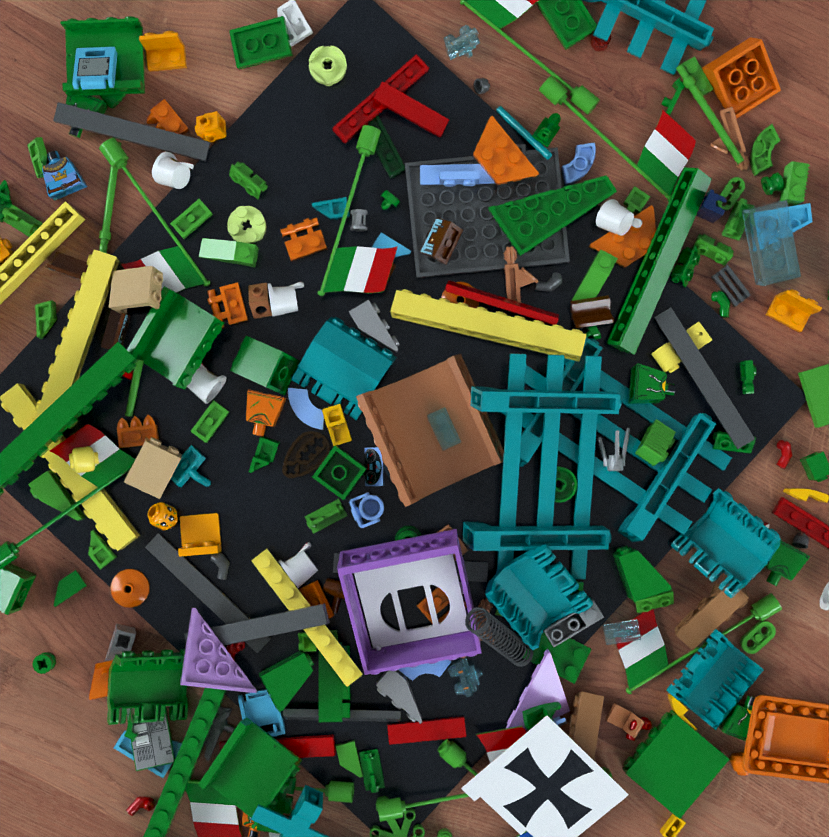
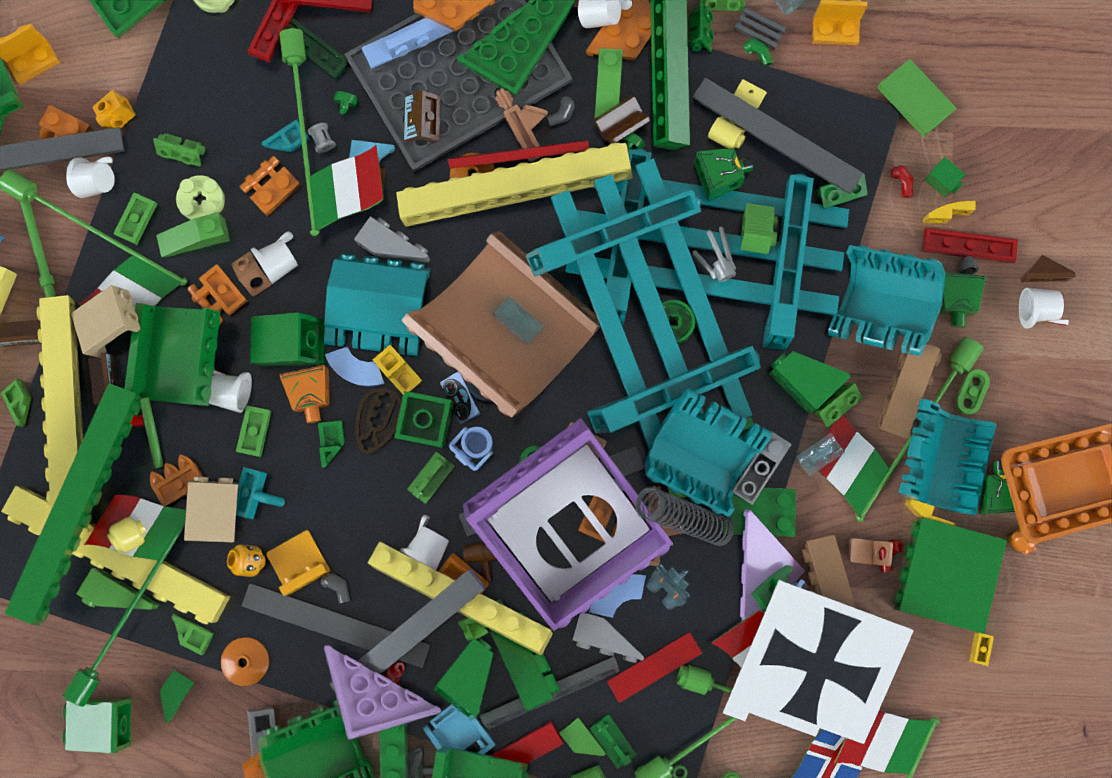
camera: 25 degrees left, 5 degrees down
green plate [740,360,756,394] -> none

